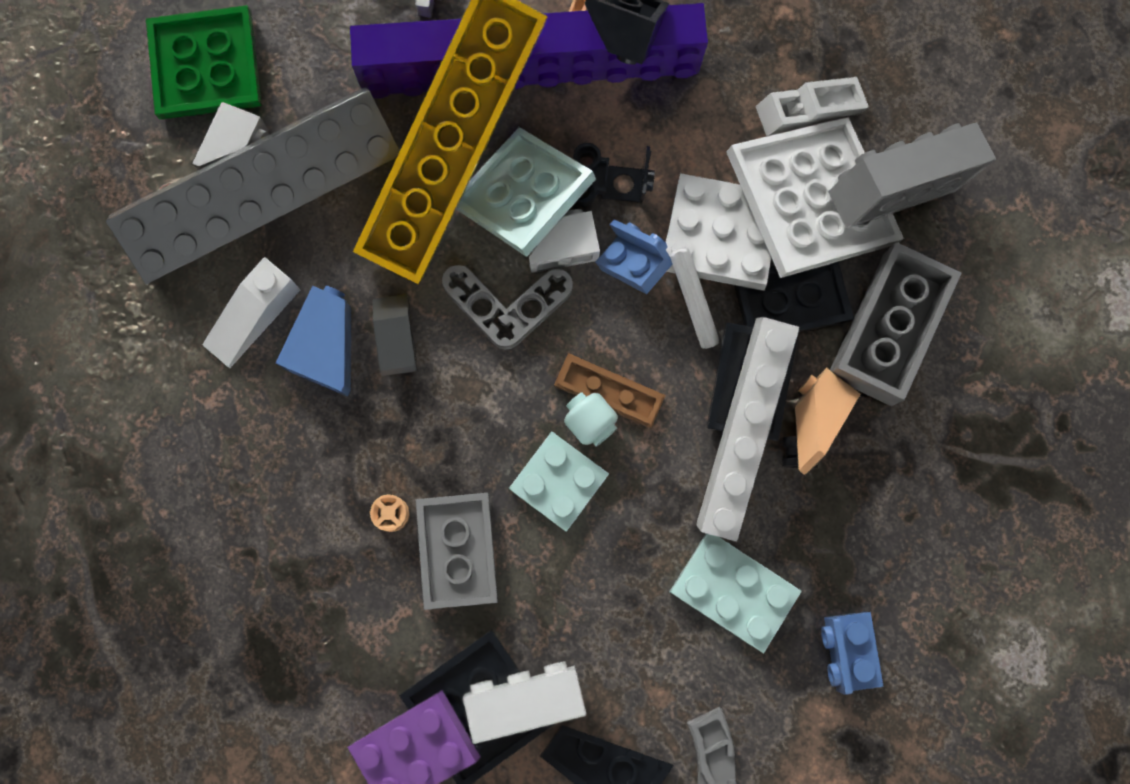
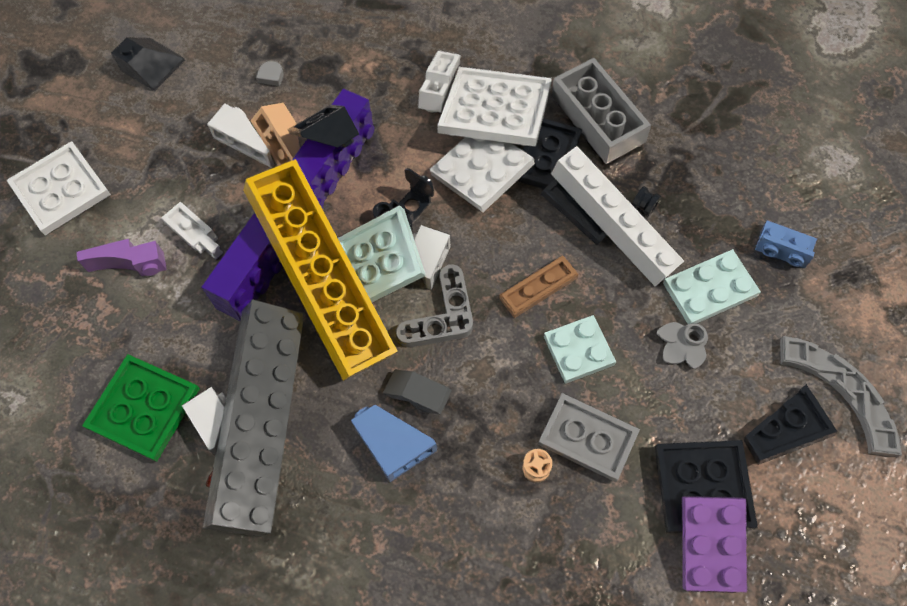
camera: 50 degrees left, 15 degrees down
white slope [202,257,301,368] -> none
white brick [463,662,586,744] -> none
light aqua head [564,392,618,447] -> none
medium blue bracket [595,219,672,294] -> none
white axle [670,247,719,349] -> none
light nougat slope [795,367,861,475] -> none
light grey brick [828,122,996,229] -> none
none -> light grey plate [657,322,708,369]

